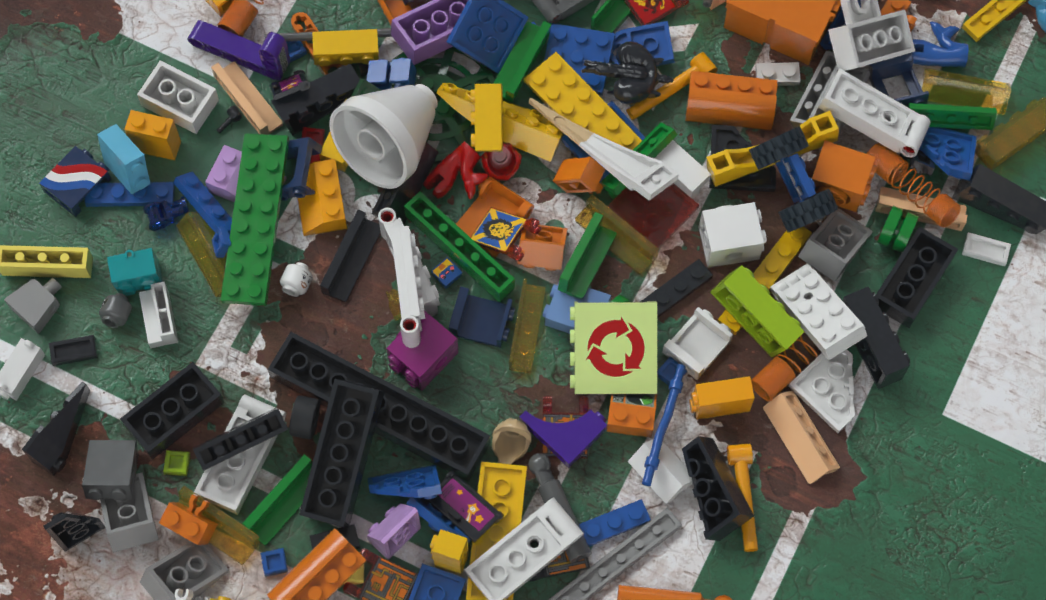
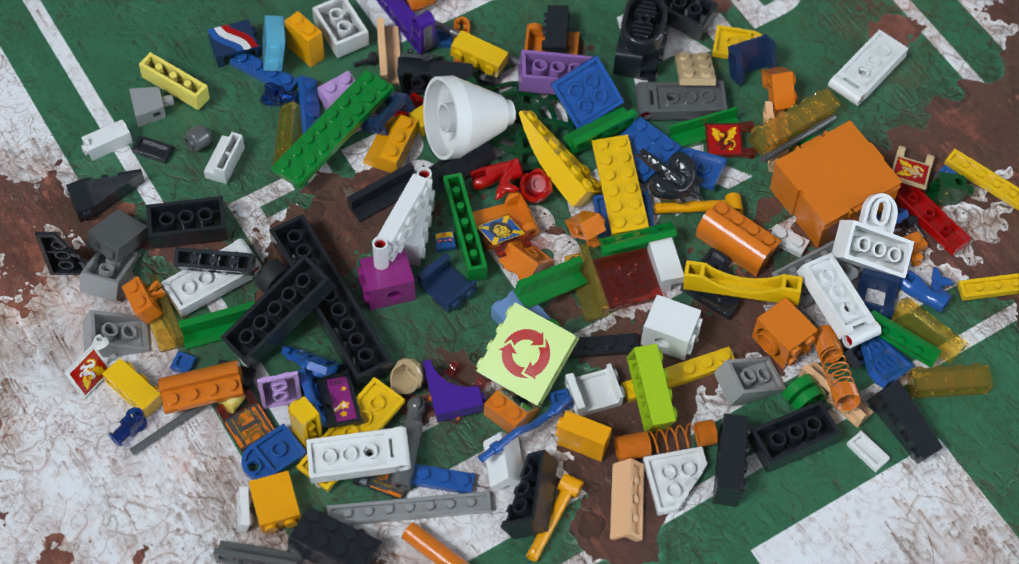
camera: 30 degrees right, 10 degrees down
teal brick [107,248,163,296] -> none
lime tile [163,450,190,476] -> none
blue tile [211,226,231,258] -> none
white head [280,262,313,297] -> none
piece [367,58,416,90] -> none
yellow brick [471,84,503,152] -> none
clear yellow panel [509,278,546,374] -> none
white plate [529,98,679,200] -> none
black plate [749,126,839,232] -> none
white hinge [770,264,867,360] -> none

